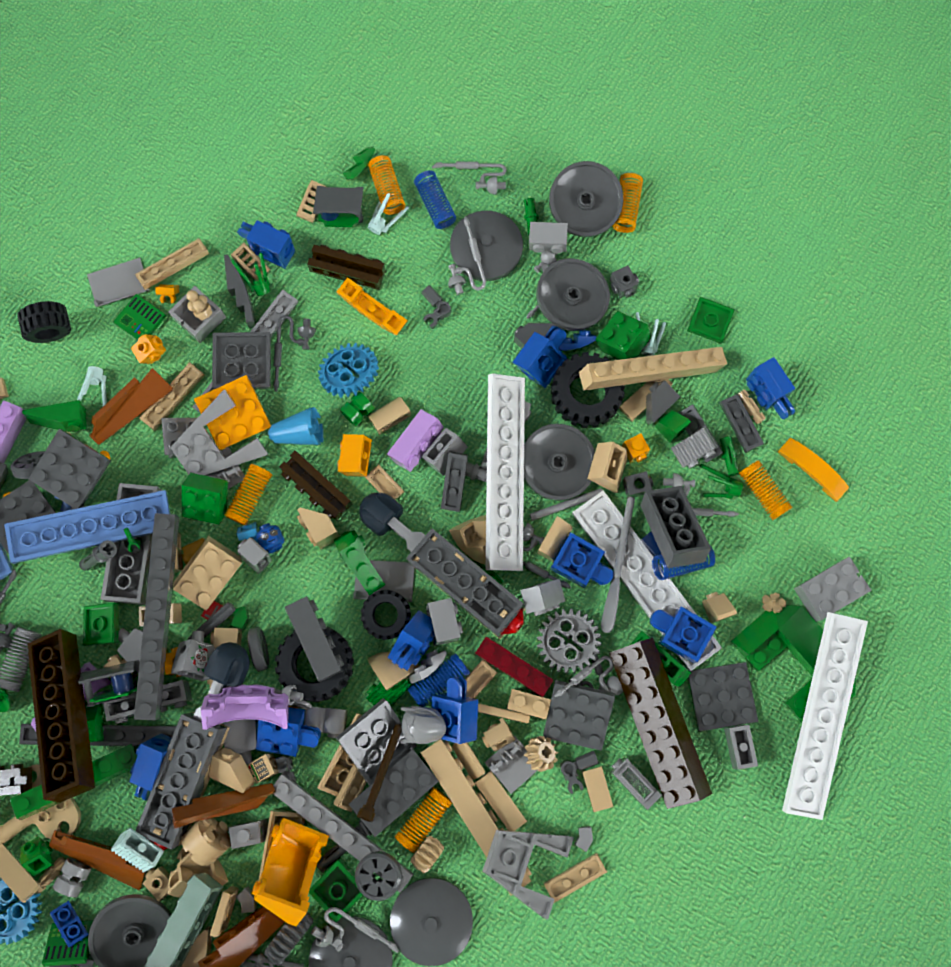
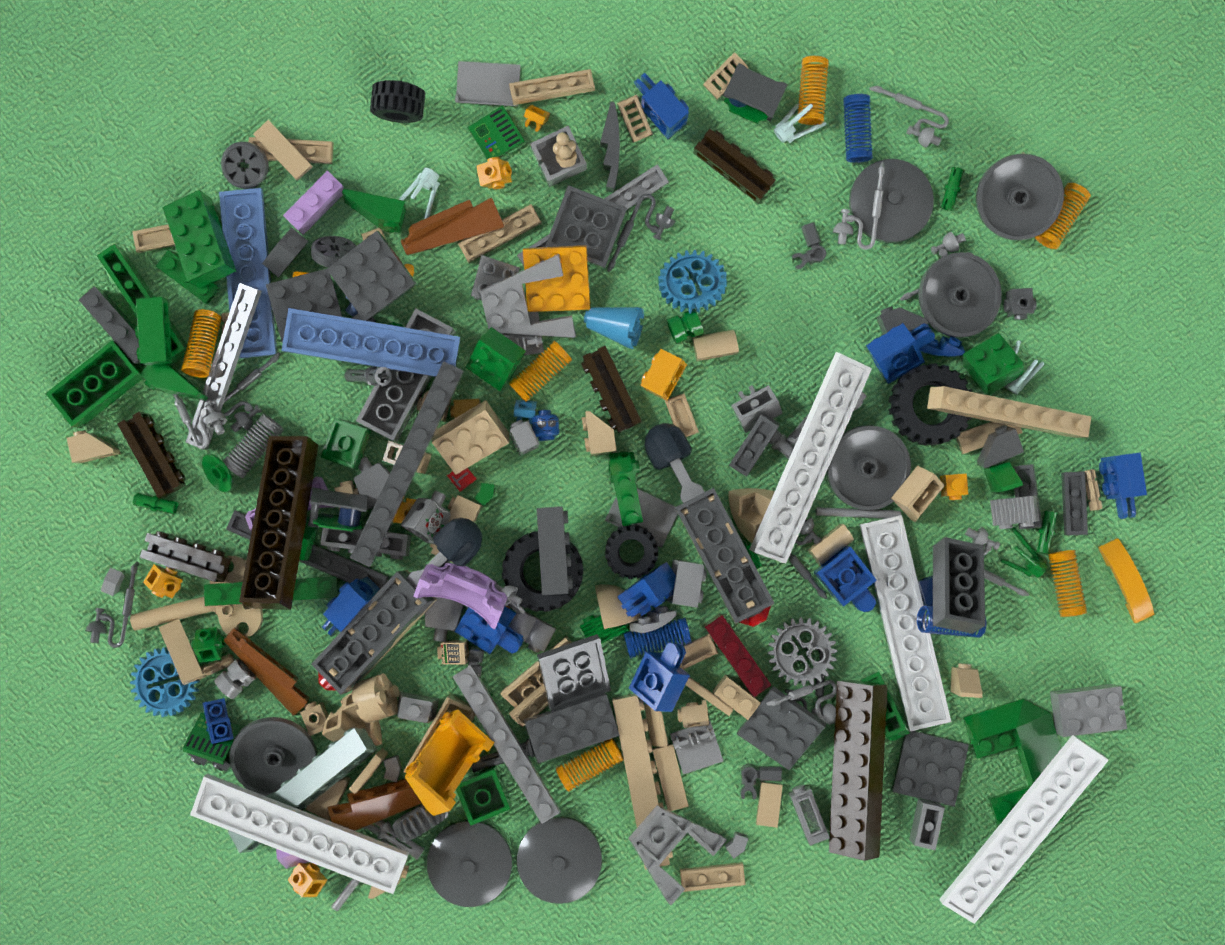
camera: 20 degrees right, 10 degrees up
light aqua brick [111,828,164,872] -> none
green hand [123,528,141,552] -> none
dark orange wedge [172,783,275,829] -> none
dark grey axle [188,602,236,640] -> none
tan slope [209,747,255,793] -> none
green plant [231,252,271,296] -> none
dark grey wheel [248,627,269,672] -> none
light grey piece [311,907,399,953] -> none
light orange slope [336,277,408,336] -> none
green slope [343,146,375,179] -> none
dark grey wheel [355,851,402,901] -> none
dark brown piece [357,724,402,822] -> none
lavender brick [387,409,444,472] -> none
light grey helmet [400,706,446,744] -> none
tan gear [411,836,444,873] -> none
light grey brick [521,579,565,616] -> none
tan gear [523,736,559,772] -> none
light grey slope [529,222,568,253] -> none
light grey piece [601,496,635,633] -> none
dark grey brick [622,471,654,499] -> none
blue brick [650,606,717,663] -> none
green tile [687,297,735,344] -> none
tan plant [762,592,786,613] -> none

